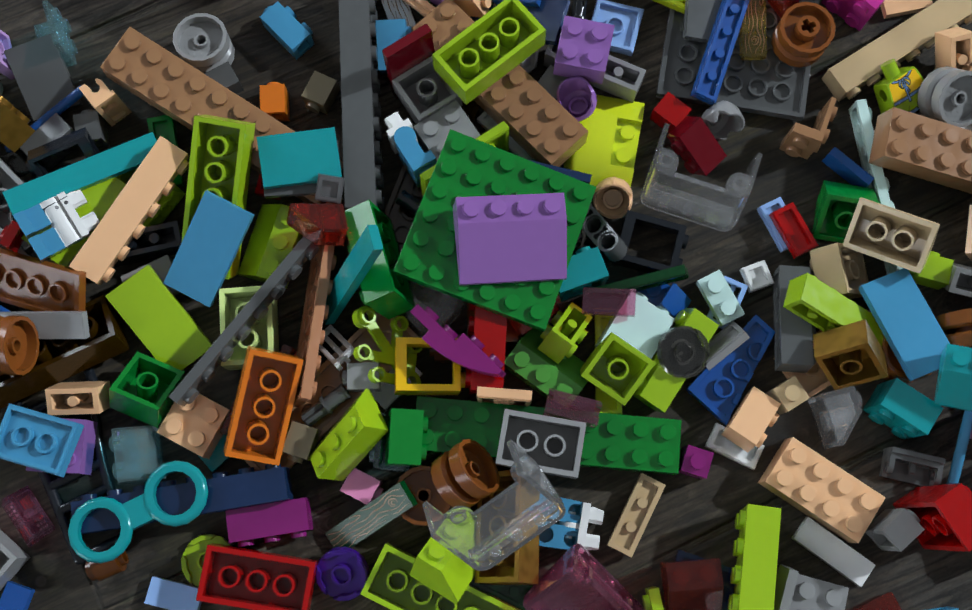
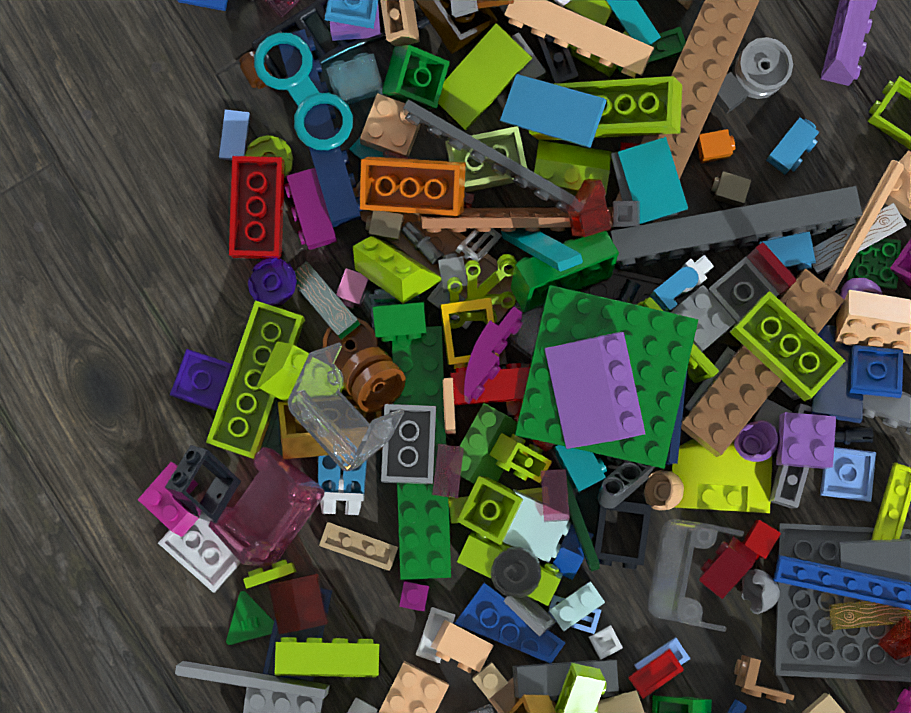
camera: 80 degrees right, 5 degrees up
dark orange wheel [771,2,836,68] -> none

